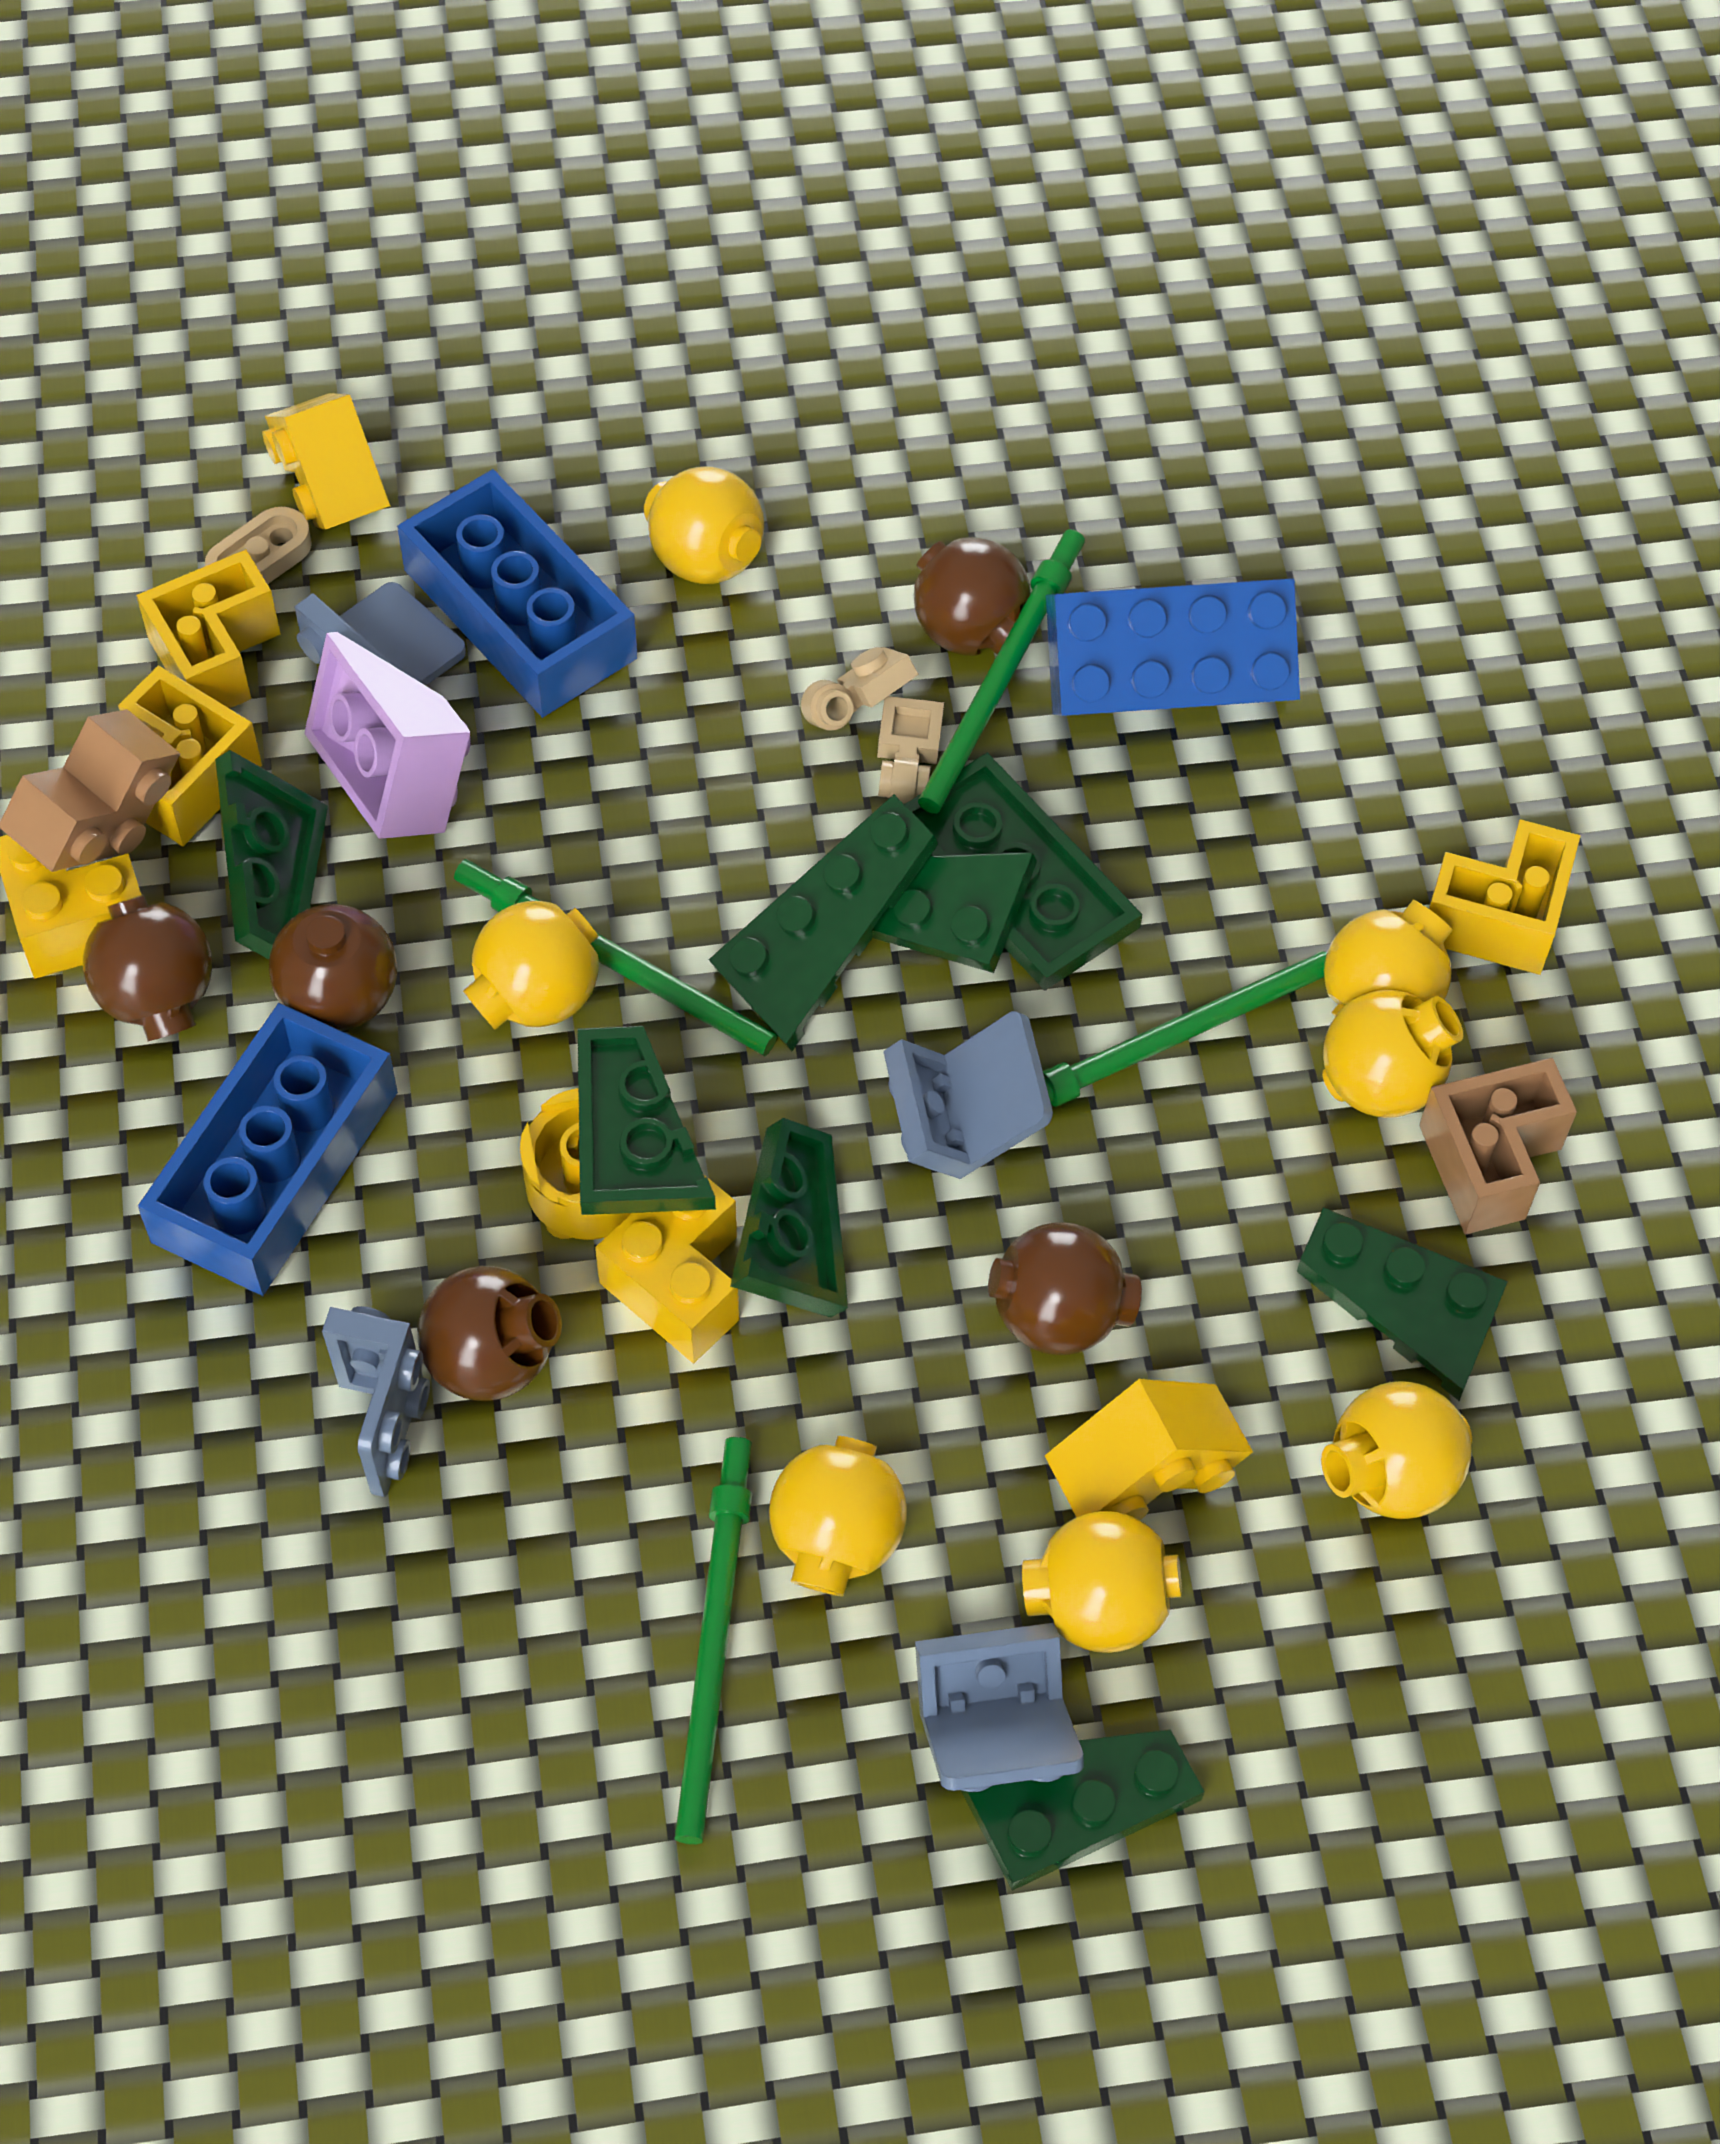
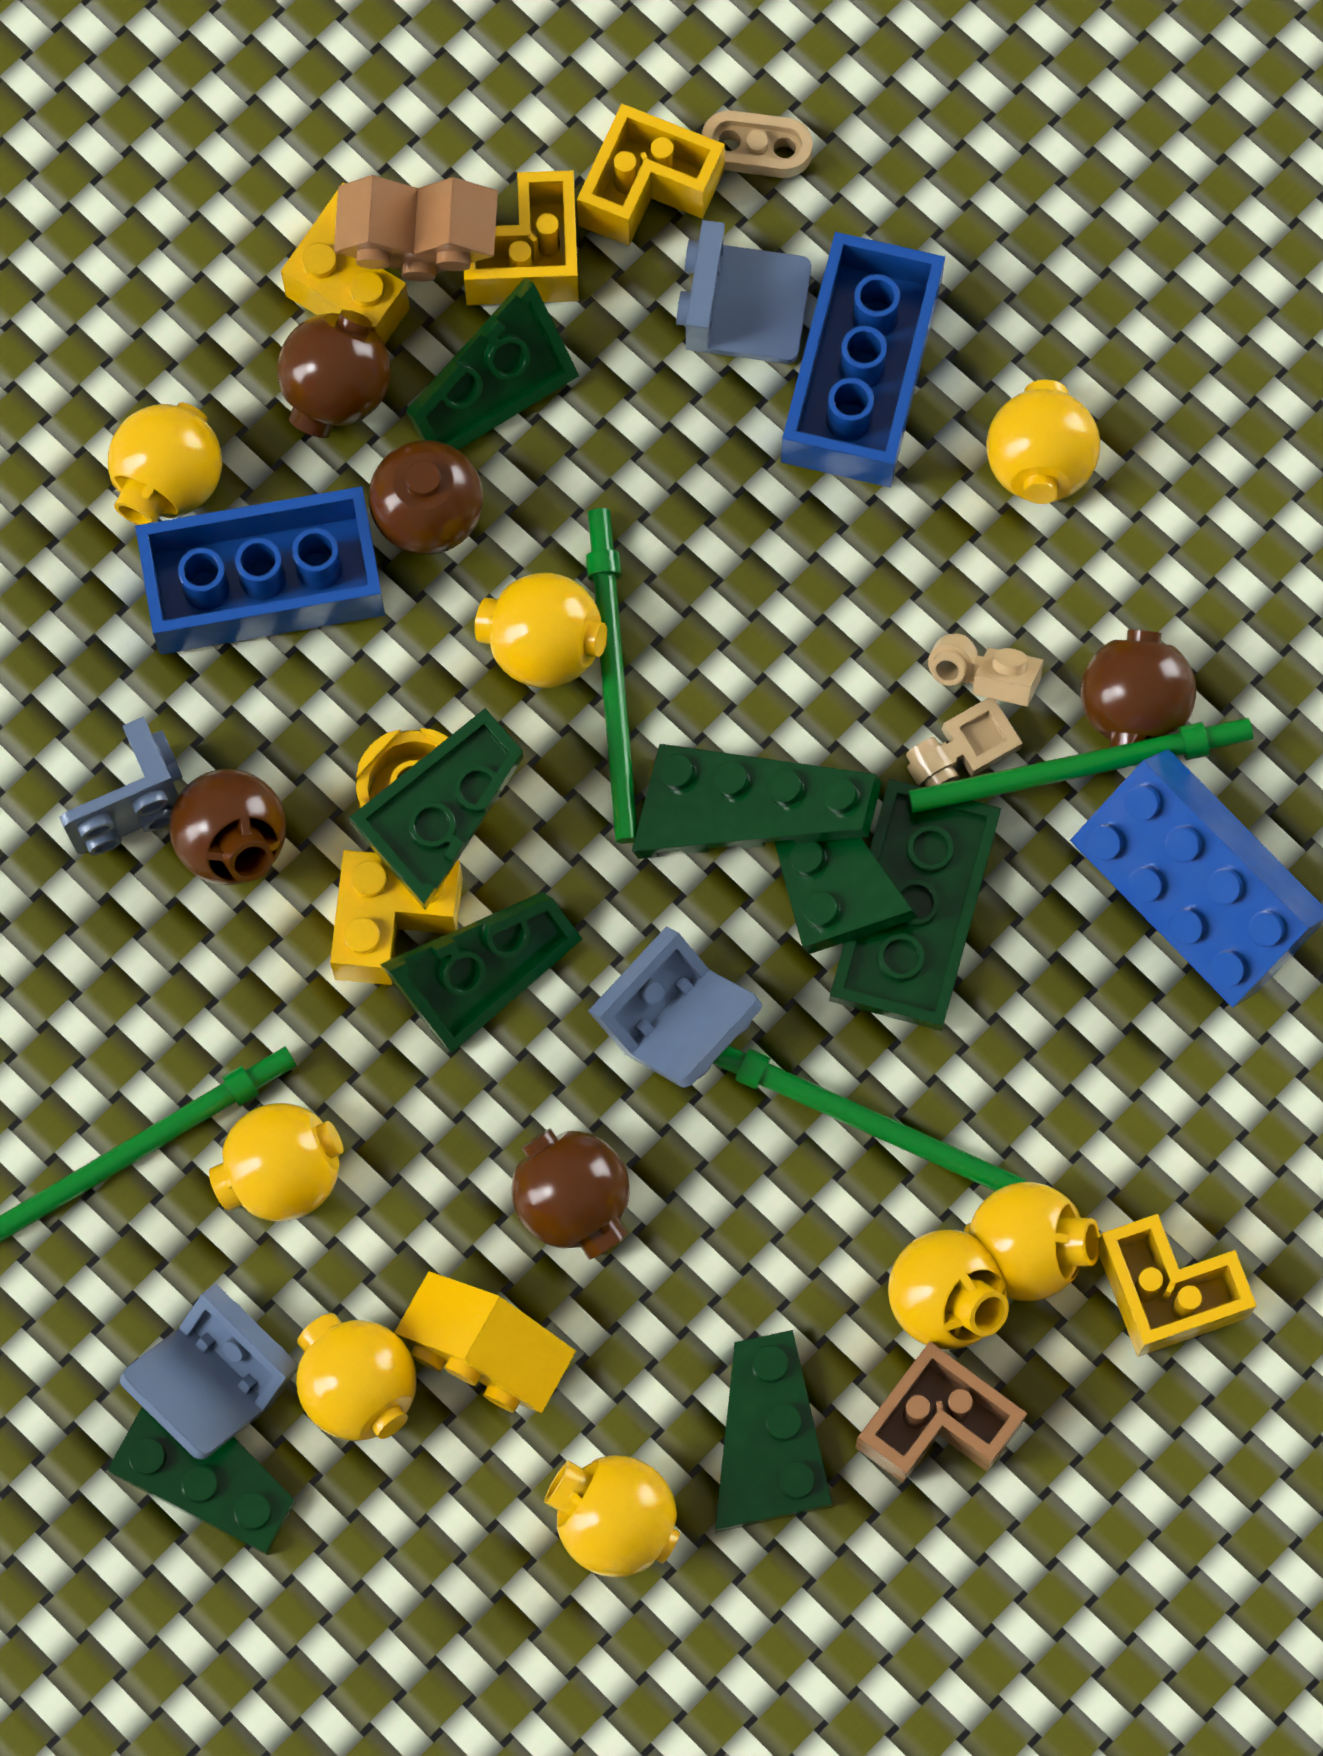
camera: 55 degrees right, 15 degrees up
yellow brick [262,393,390,530] -> none
lavender slope [304,632,470,839] -> none
none -> yellow brick [108,402,222,525]

